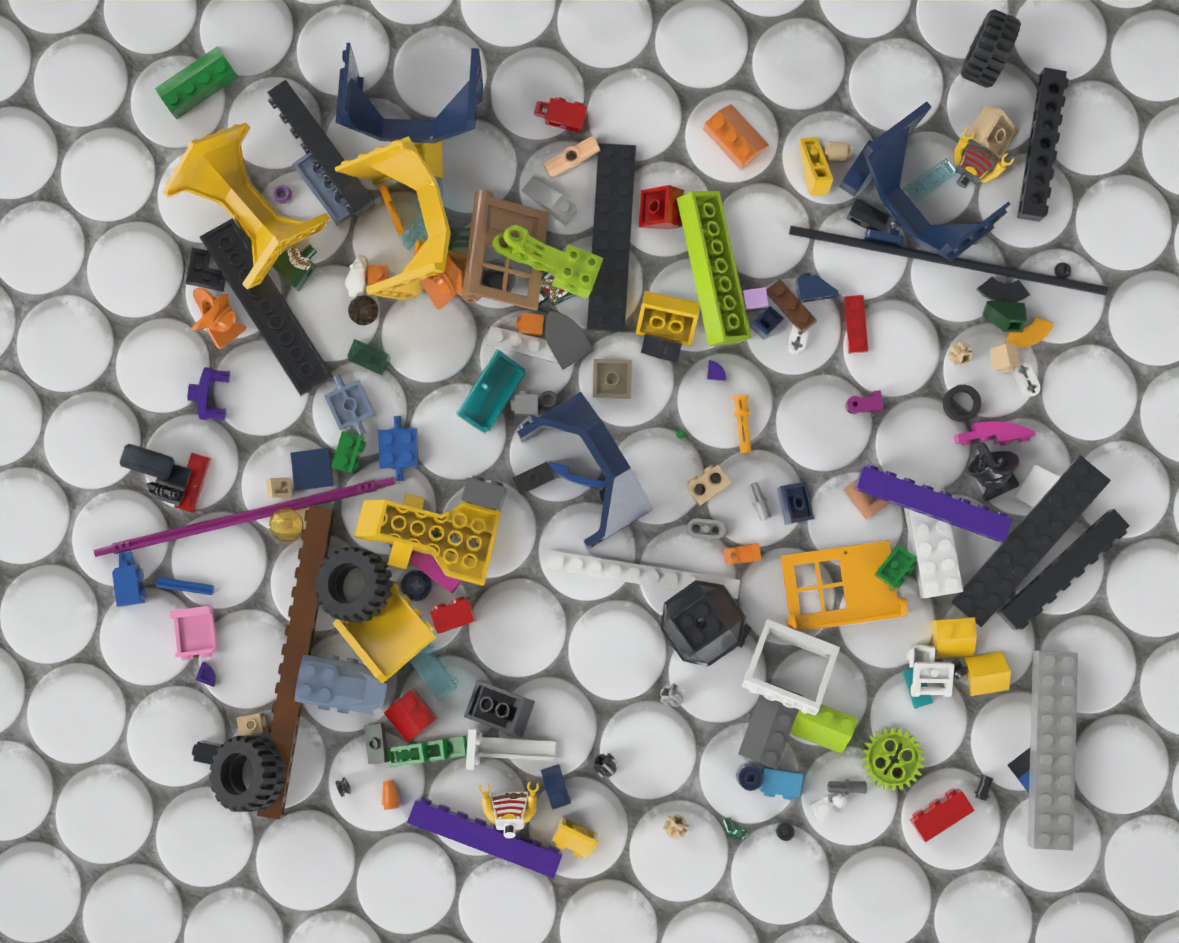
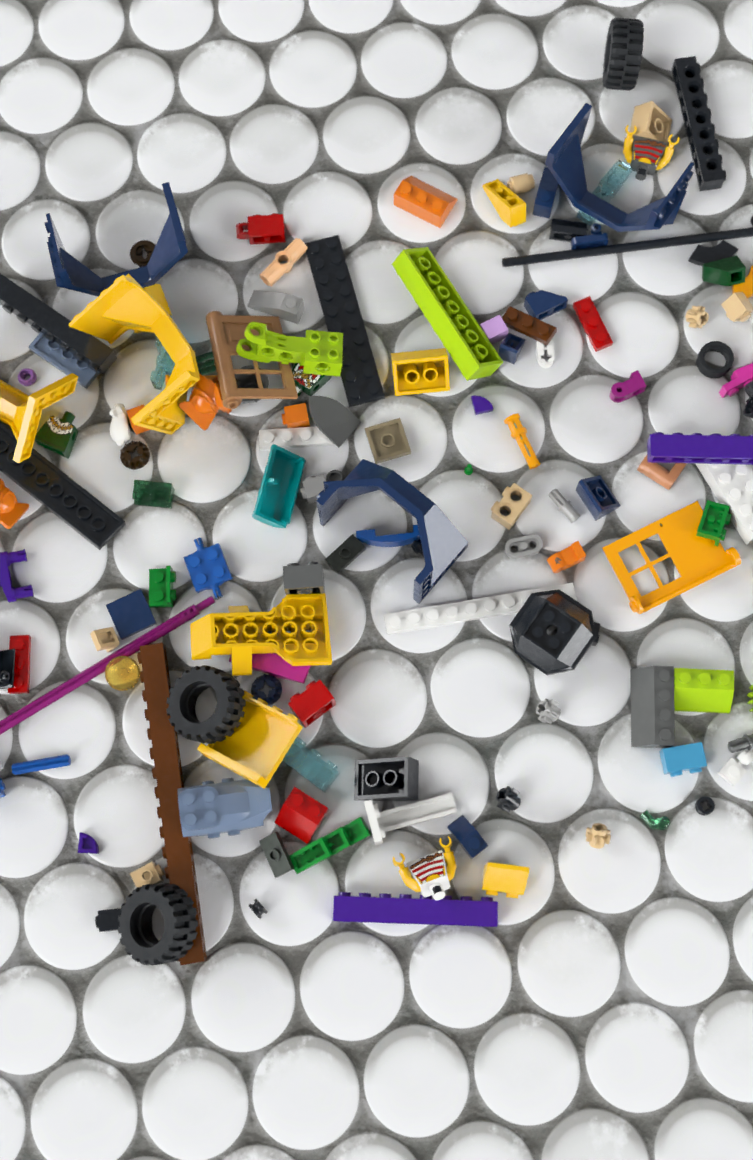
camera: 15 degrees left, 10 degrees down
bright pink panel [170,606,218,660] -> none
sand blue plate [324,374,376,436] -> none
light orange tile [379,184,405,235] -> none
orange cone [382,780,401,810] -> none
red slope [639,185,684,229] -> none
black slope [641,334,682,363] -> none
dark blue wheel [736,763,764,791] -> none
white window [742,619,840,715] -> none
none -> dark brown gear [130,240,156,267]

